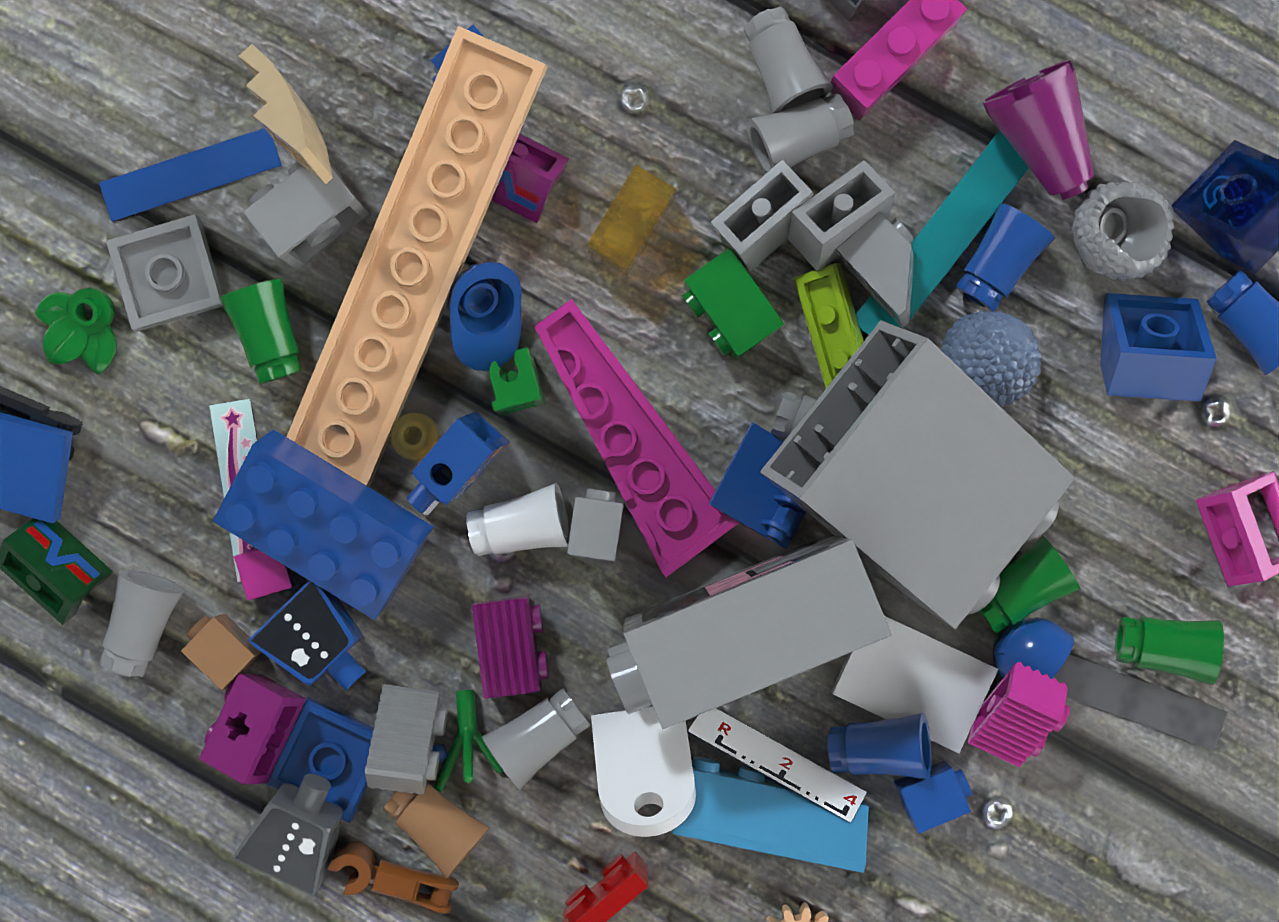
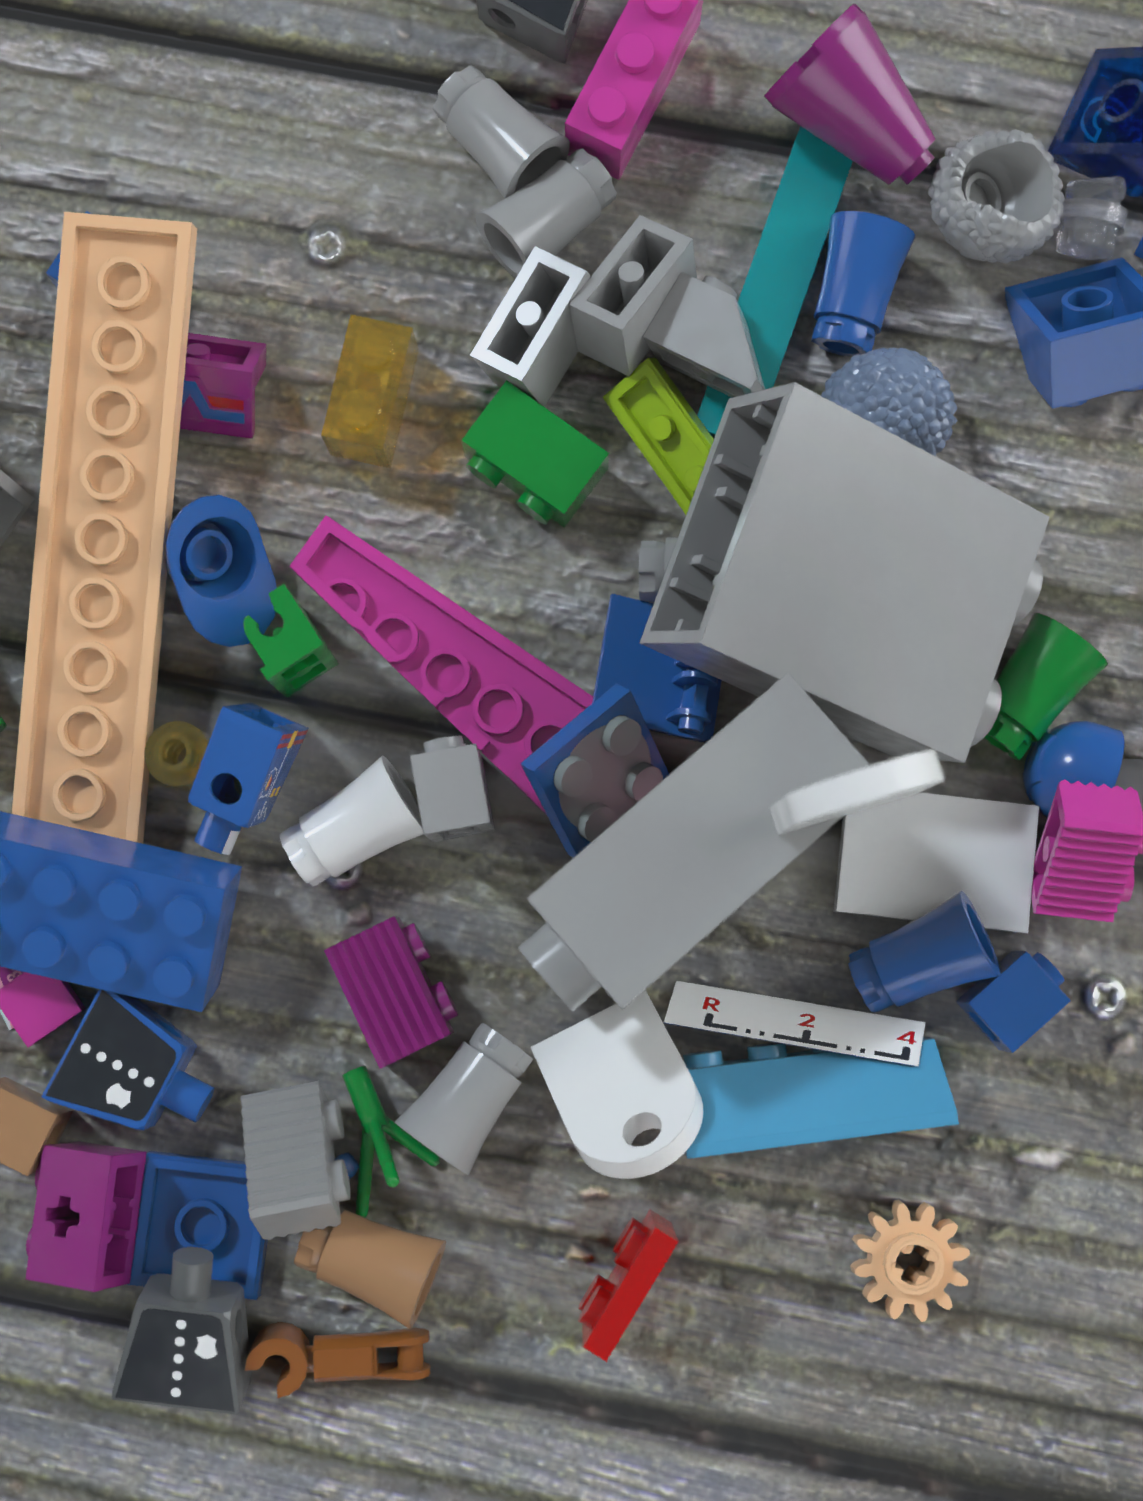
camera: 15 degrees left, 5 degrees down
none -> piece [520,683,669,858]
none -> white tile [769,750,945,835]
none -> clear piece [1056,176,1128,260]

